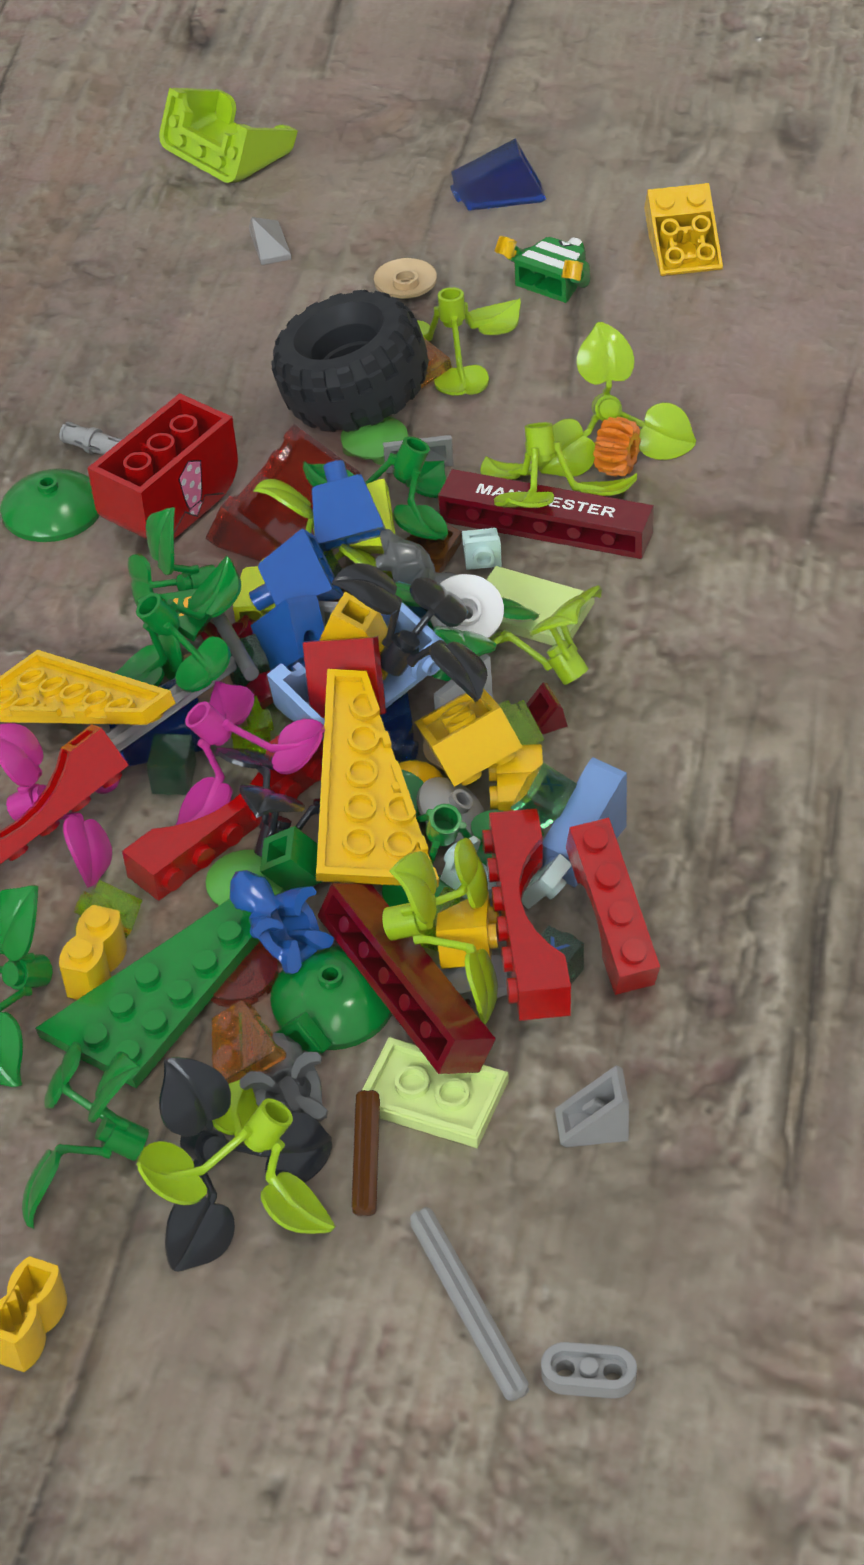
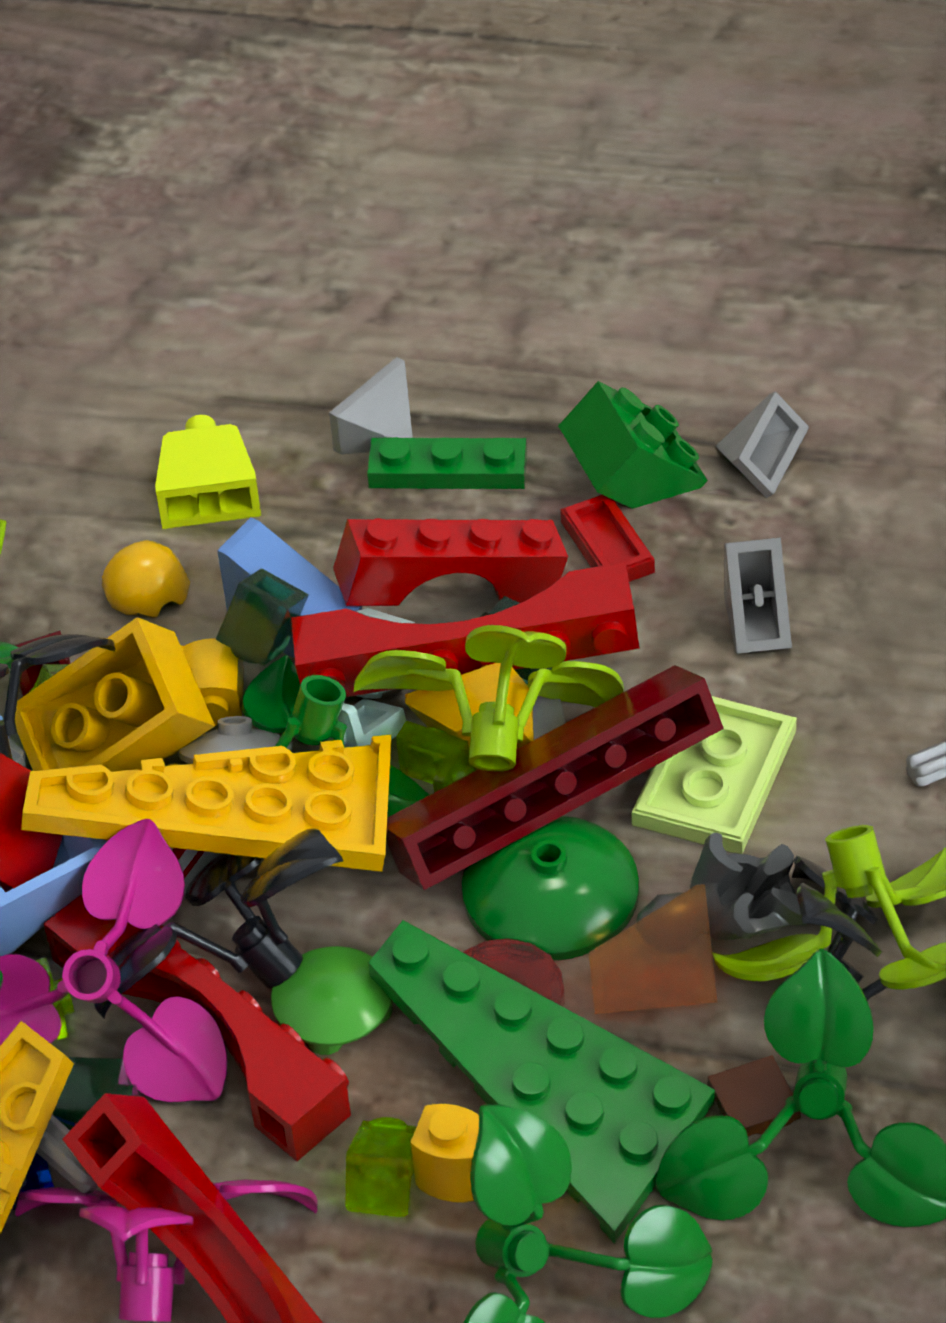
camera: 90 degrees left, 0 degrees up
blue animal [230,870,334,975] -> none
green brick [260,826,322,891] -> none
green tile [275,1011,332,1054] -> none
reddish brown axle [351,1090,380,1216] -> none
none -> yellow hair [102,540,190,618]
none -> neon yellow torso [155,415,261,529]
none -> light grey slope [329,357,413,455]
none -> green plate [367,437,527,489]
none -> green slope [558,381,708,509]
none -> red tile [560,495,655,582]
none -> reddish brown piece [707,1055,801,1138]
none -> light grey slope [716,391,809,498]

